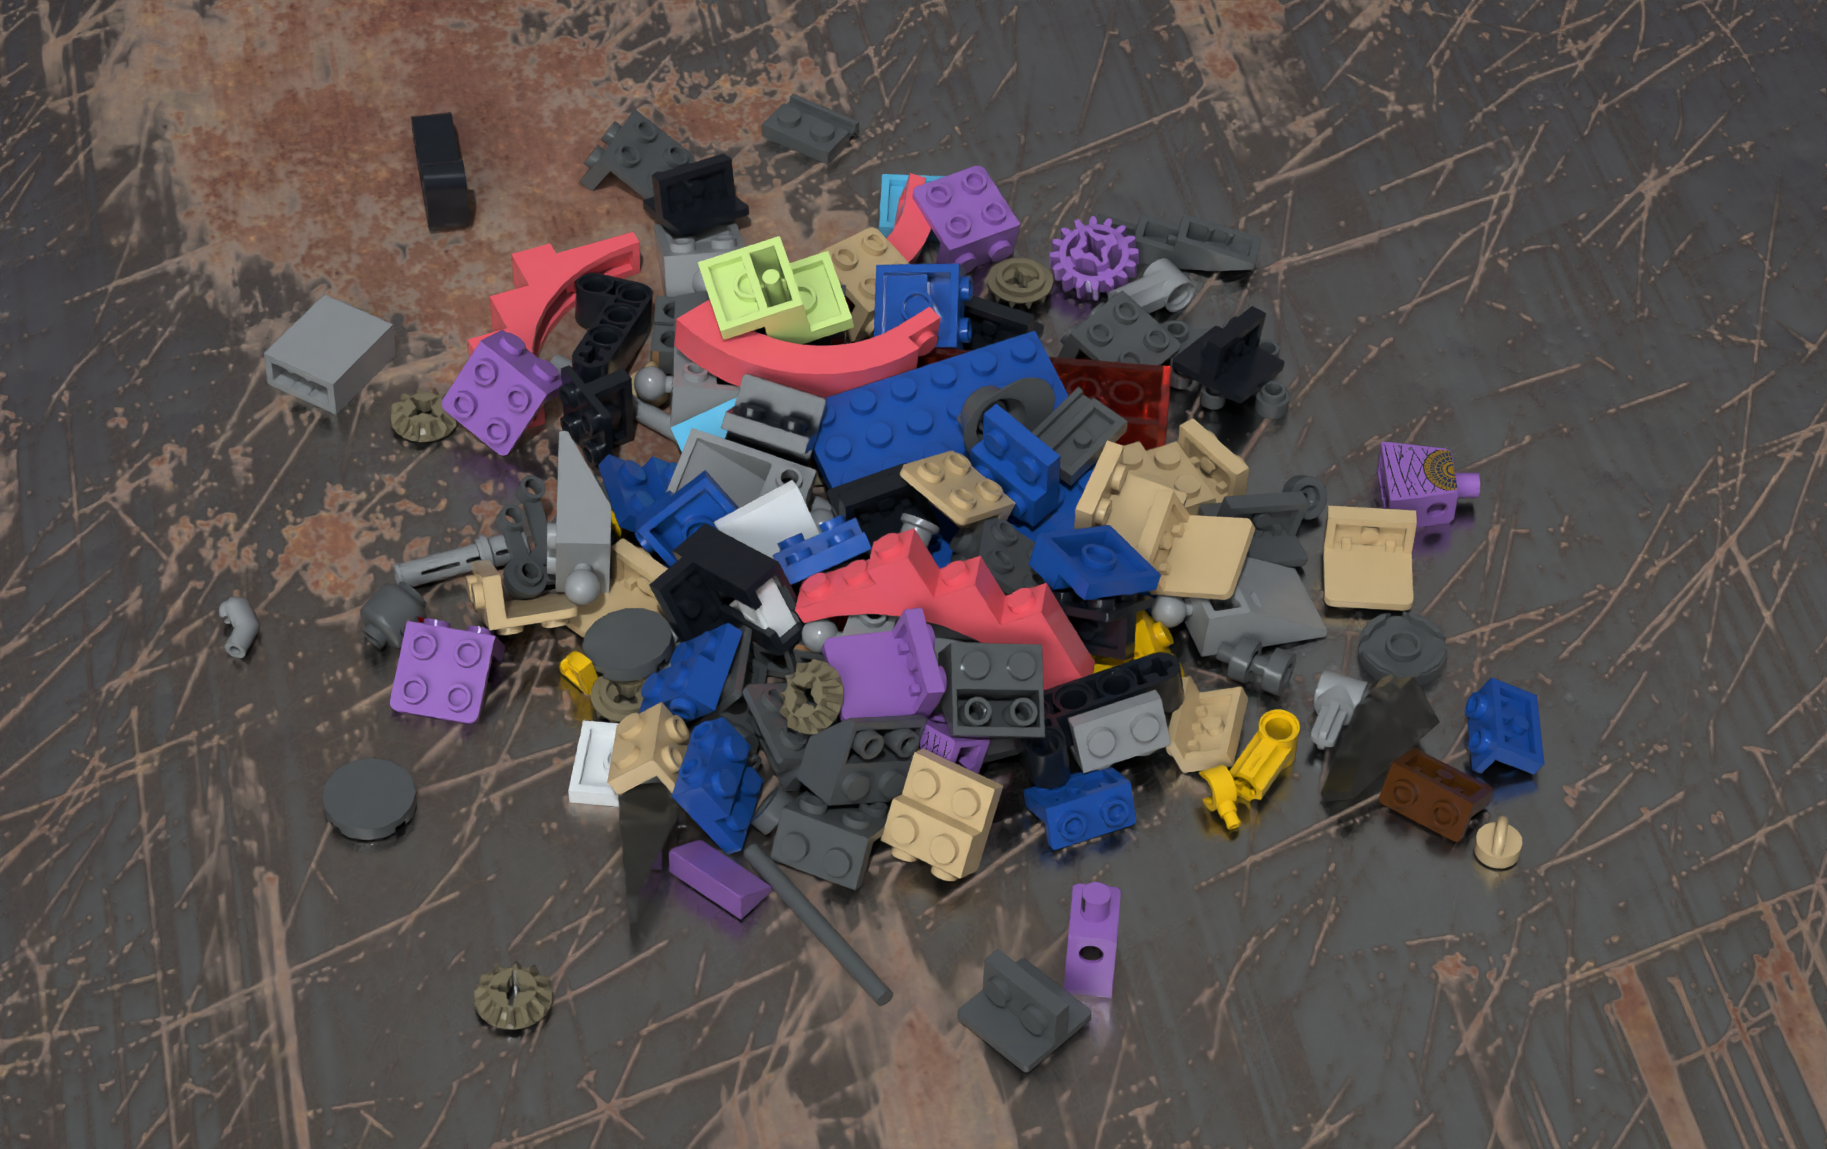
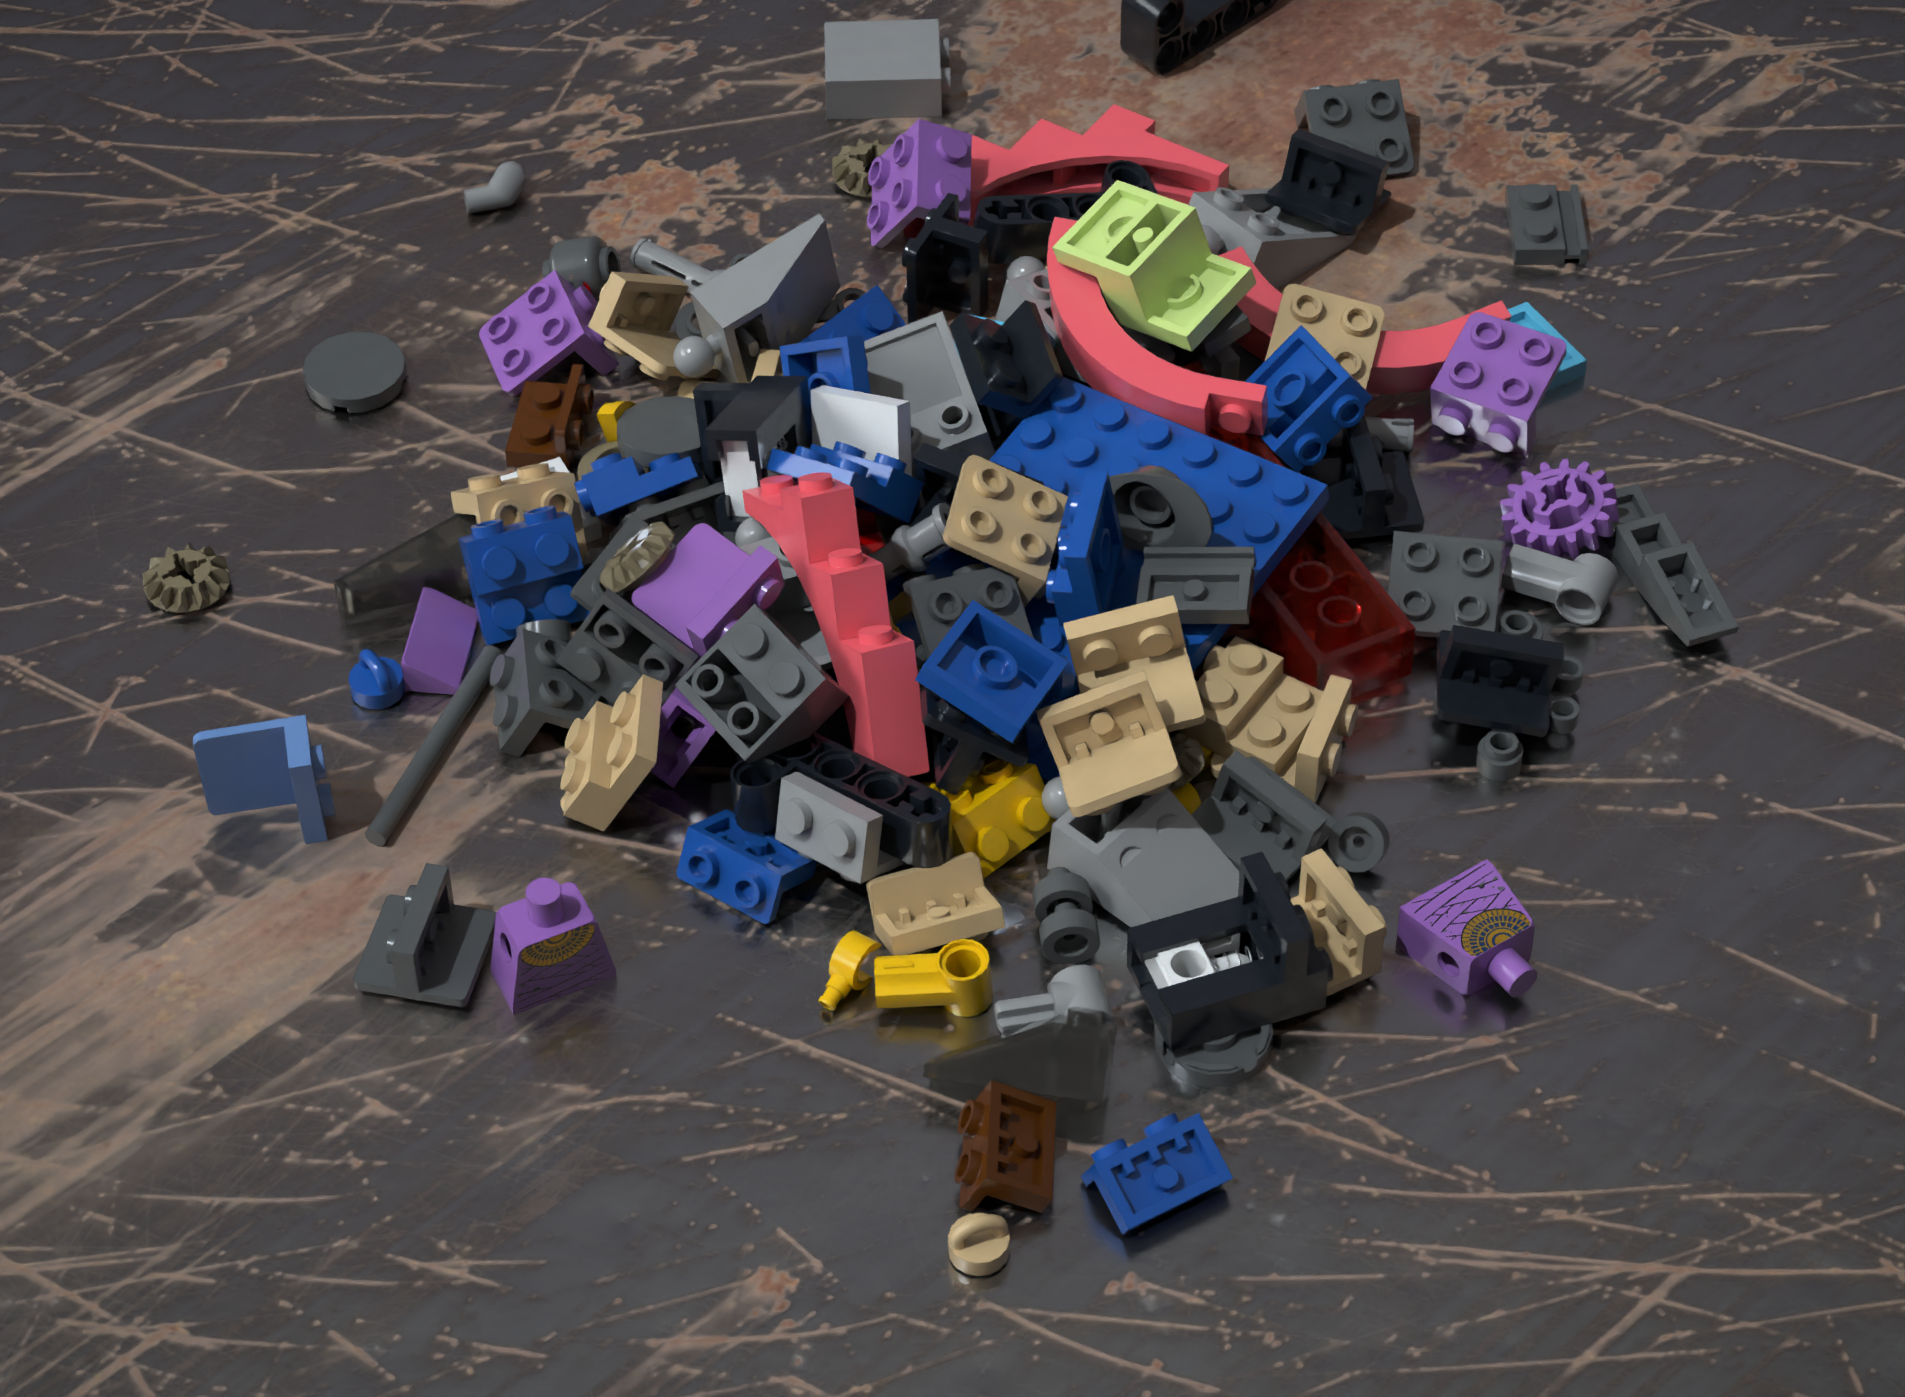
camera: 60 degrees right, 0 degrees up
dark tan gear [988,258,1053,309] -> none
none -> medium blue bracket [193,715,335,844]
none -> blue tile [348,649,405,709]
none -> reddish brown bracket [505,364,594,471]
none -> black brick [1127,852,1333,1053]

